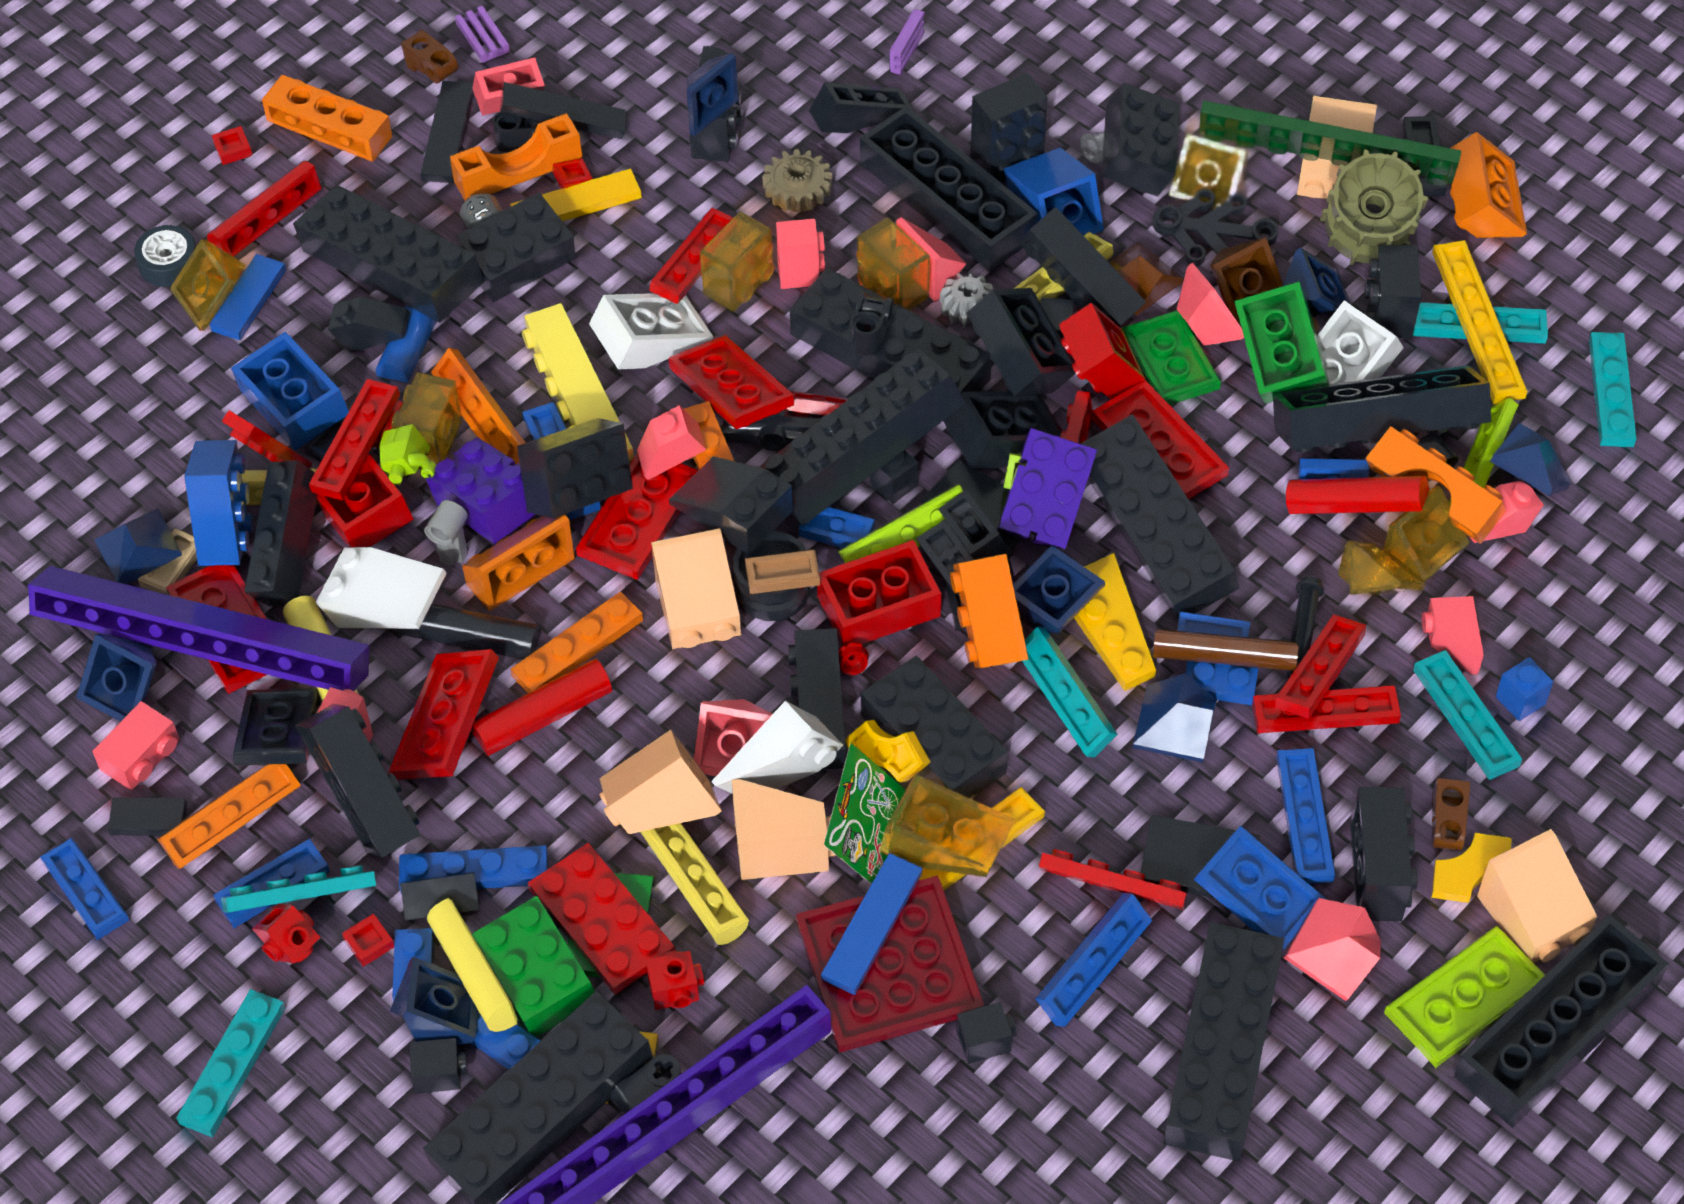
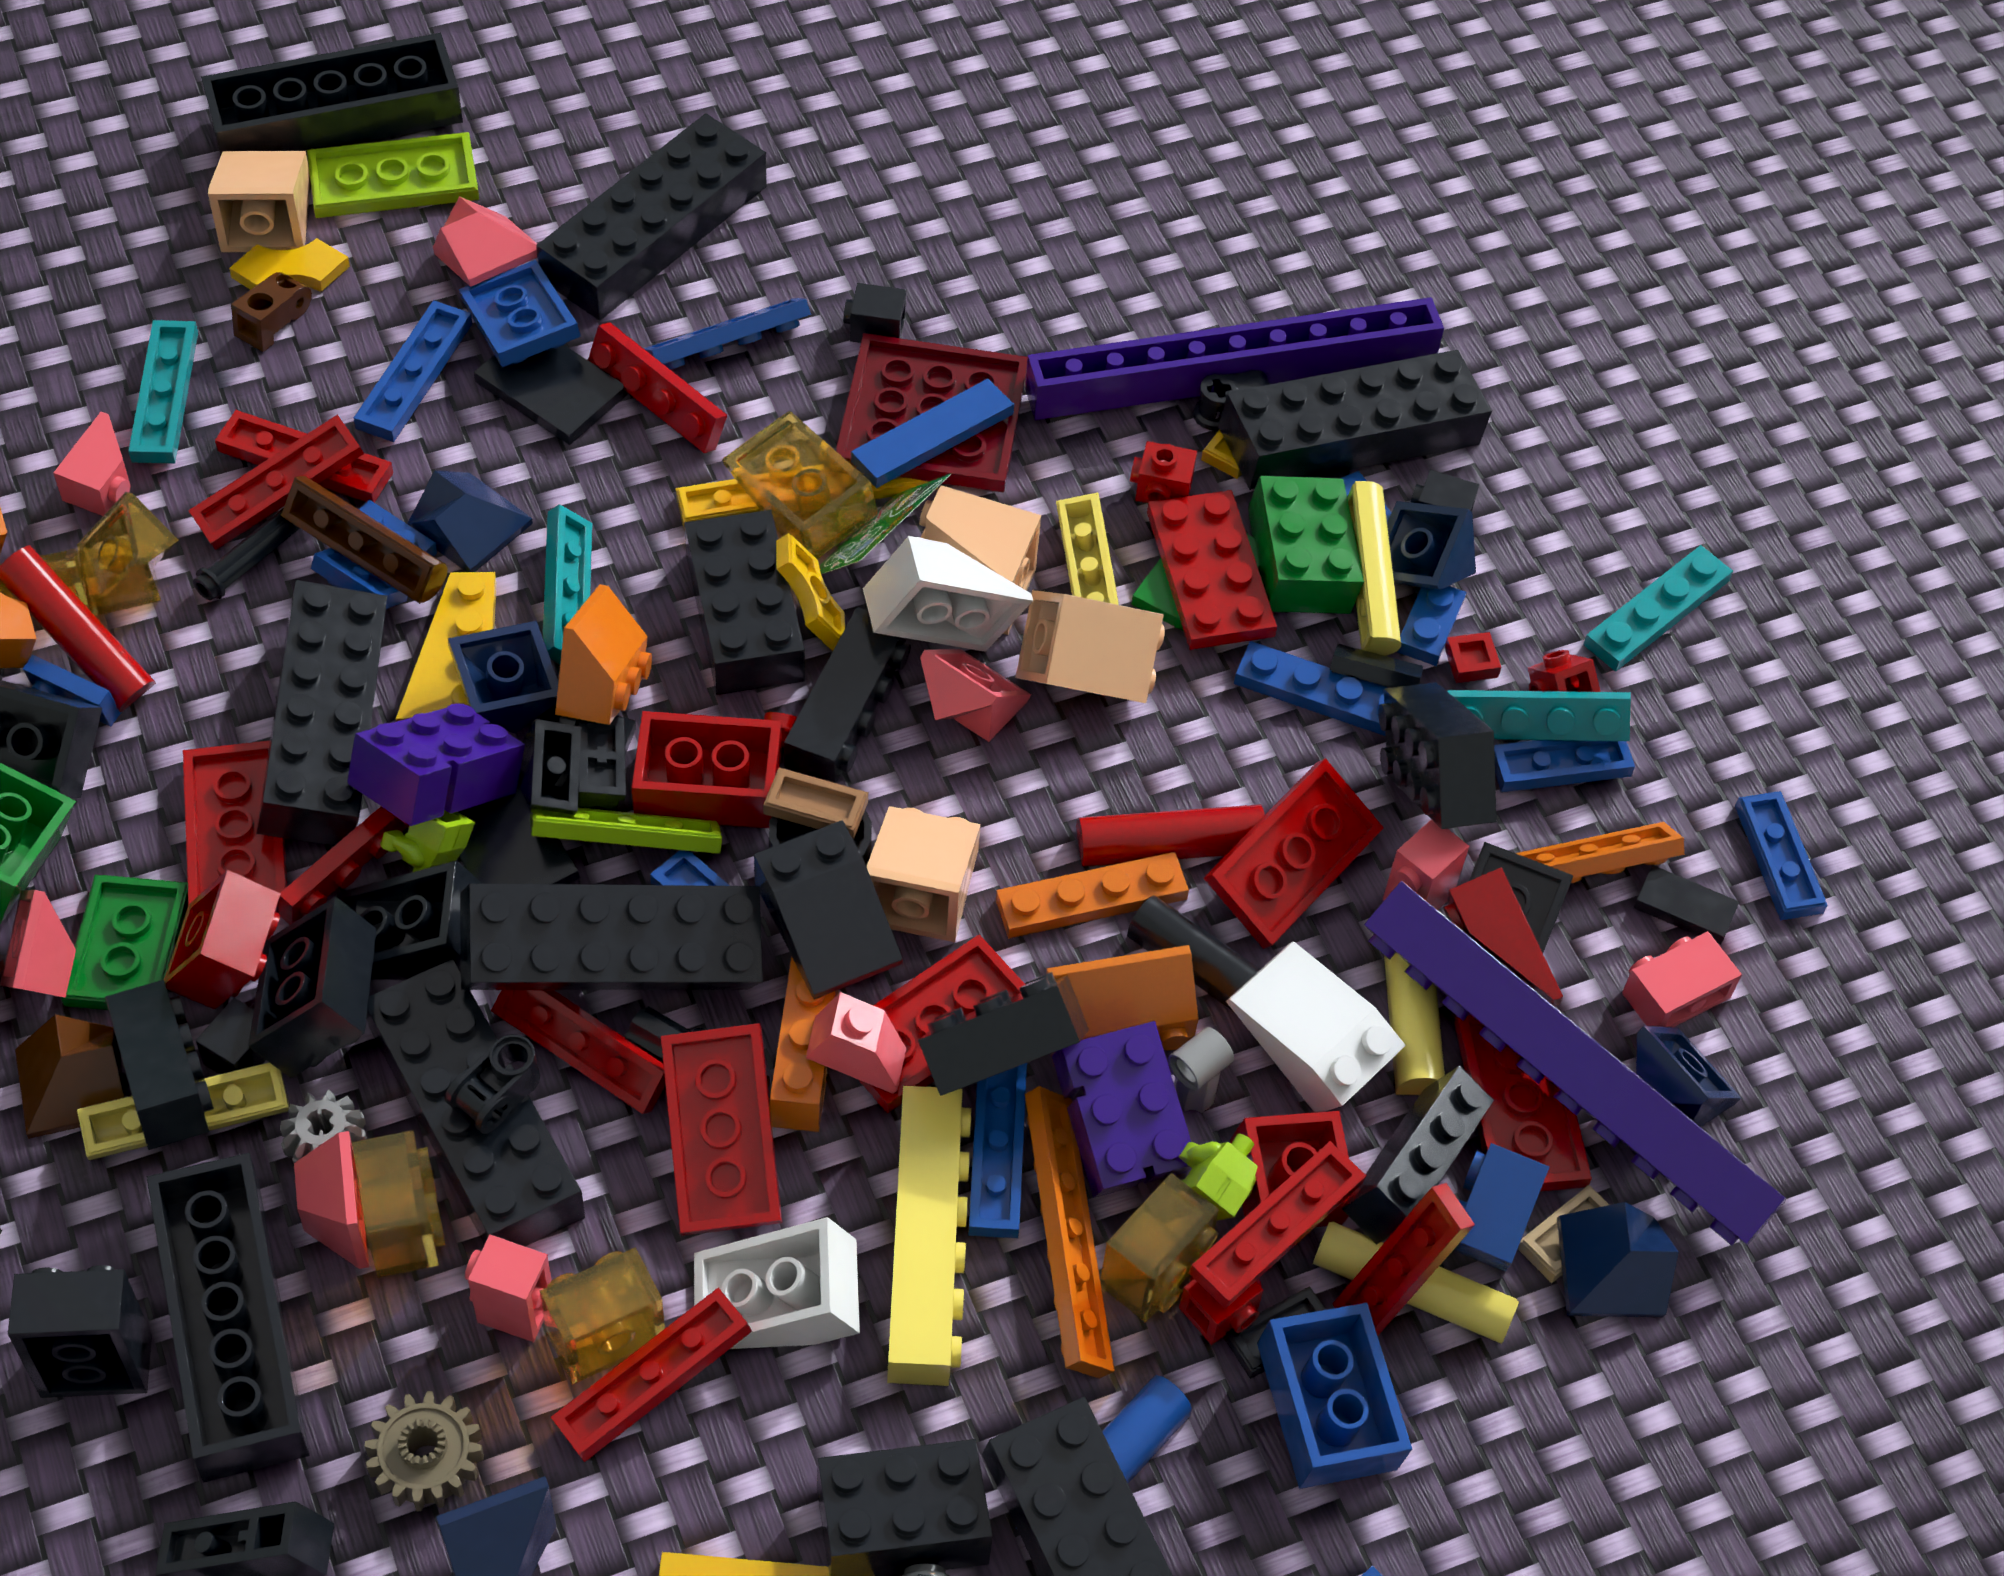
camera: 160 degrees left, 0 degrees up
black slope [328,296,410,353] -> none
blue slope [1004,147,1104,236] -> none
black brick [1350,787,1418,921] -> none
blue brick [1495,657,1553,721] -> none
none -> red slope [1443,867,1563,1007]

